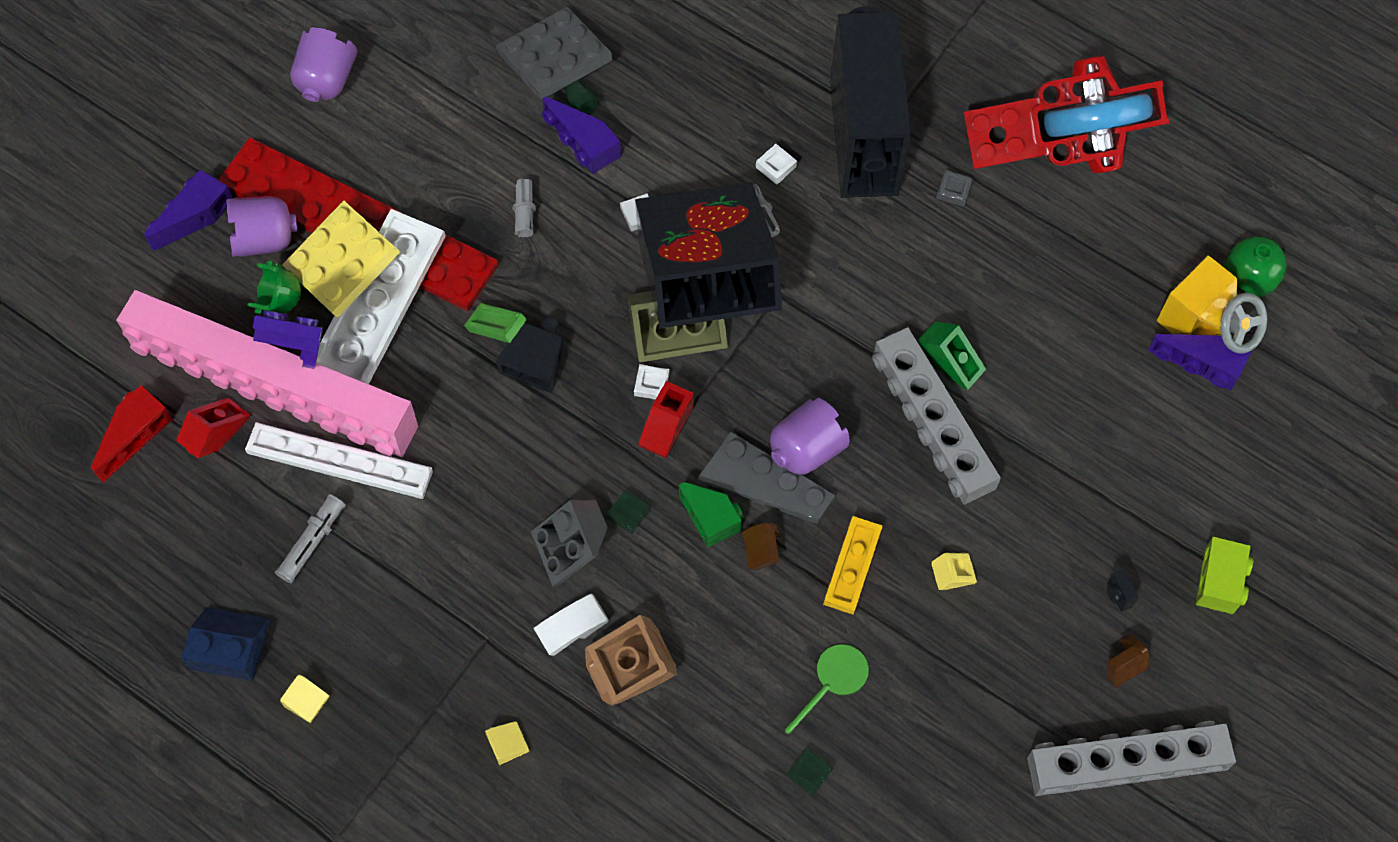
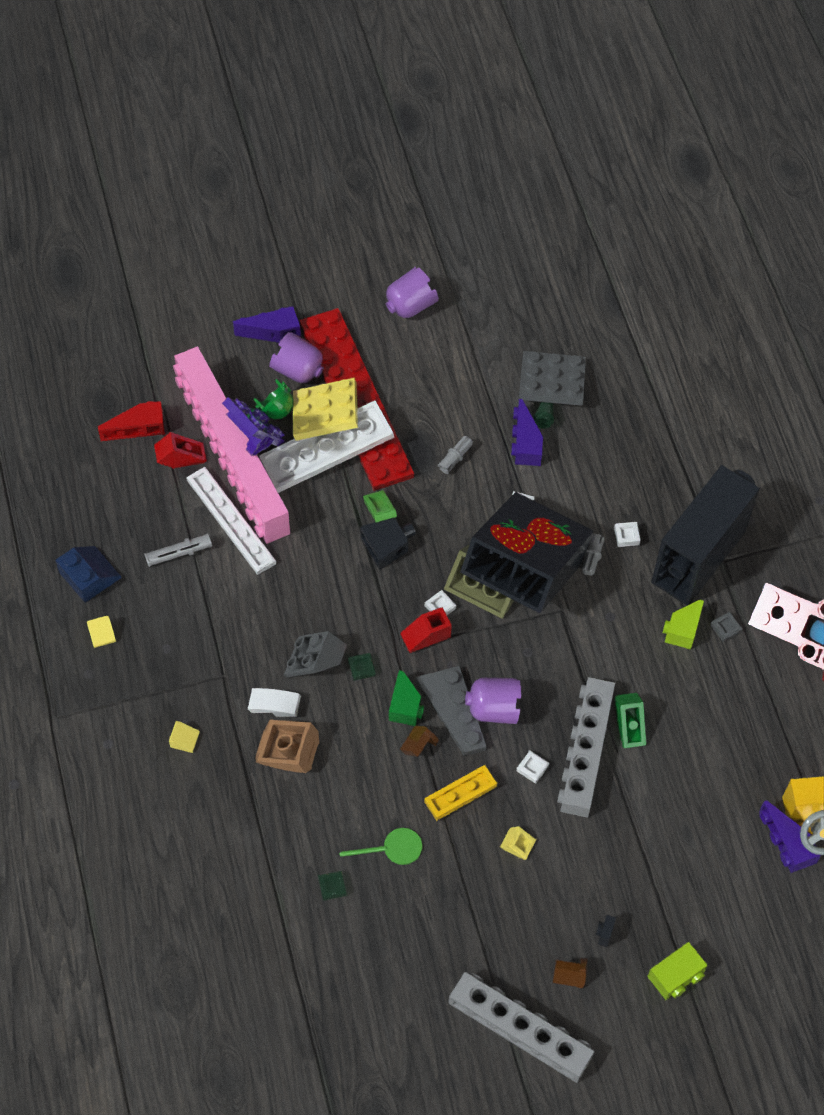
camera: 40 degrees right, 5 degrees down
none -> white tile [516,751,549,784]
none -> lime slope [662,600,704,649]

